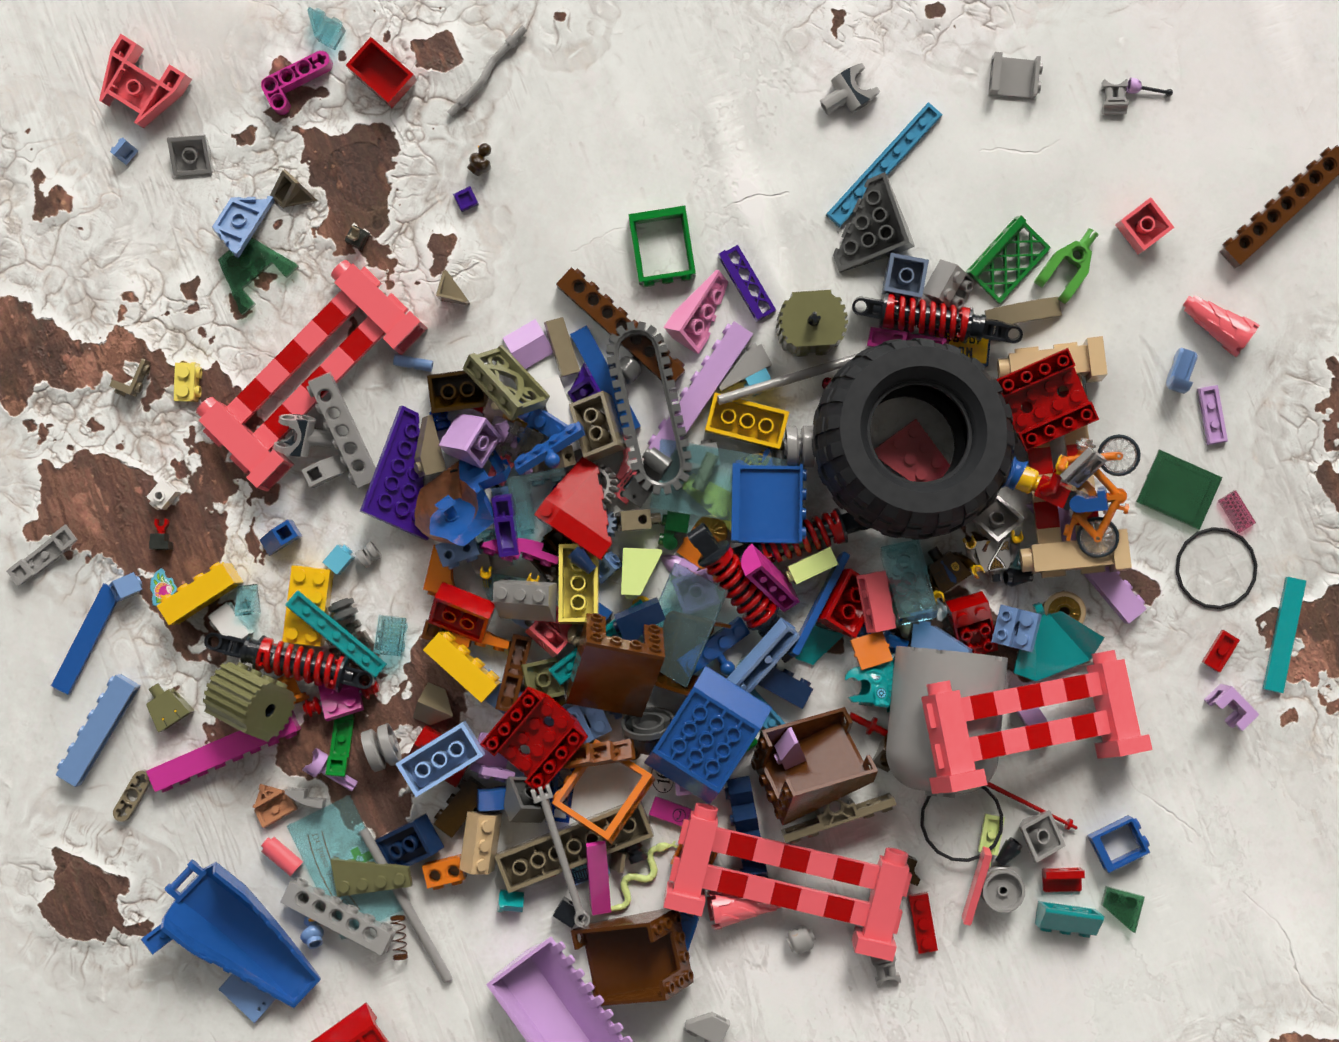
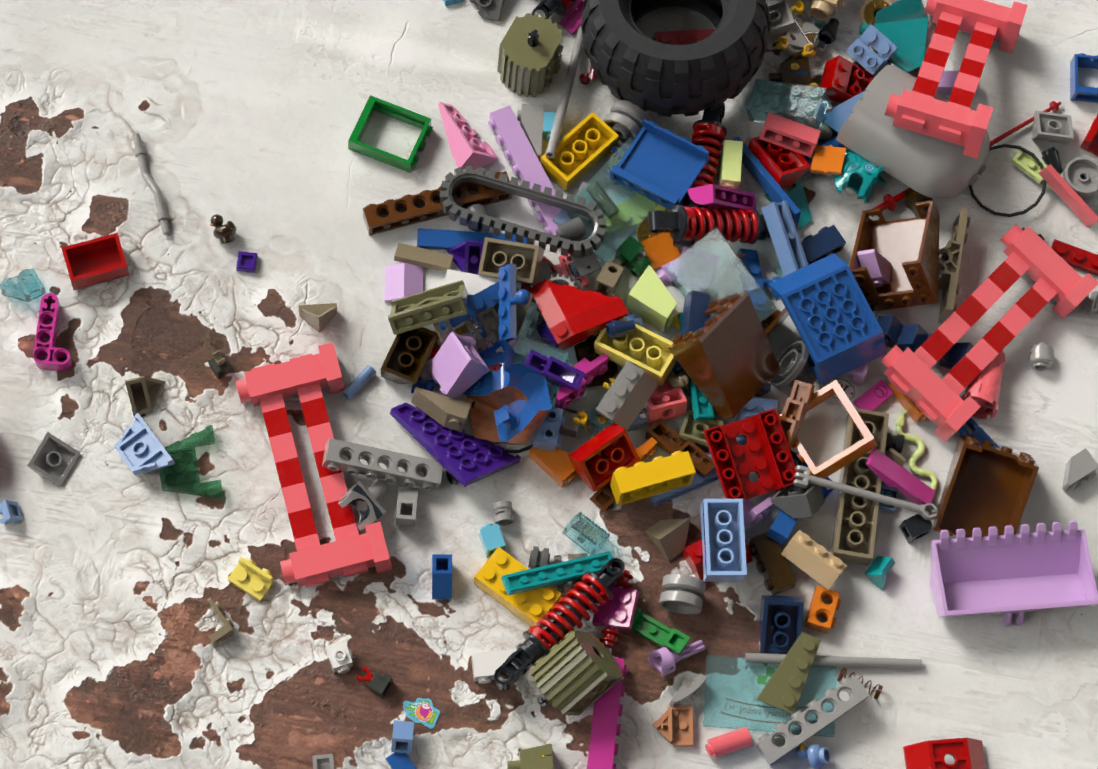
camera: 75 degrees left, 20 degrees down
yellow brick [157,562,244,625] -> none
clear light blue slope [234,584,261,616] -> none
dark purple fence [718,244,776,322] -> none

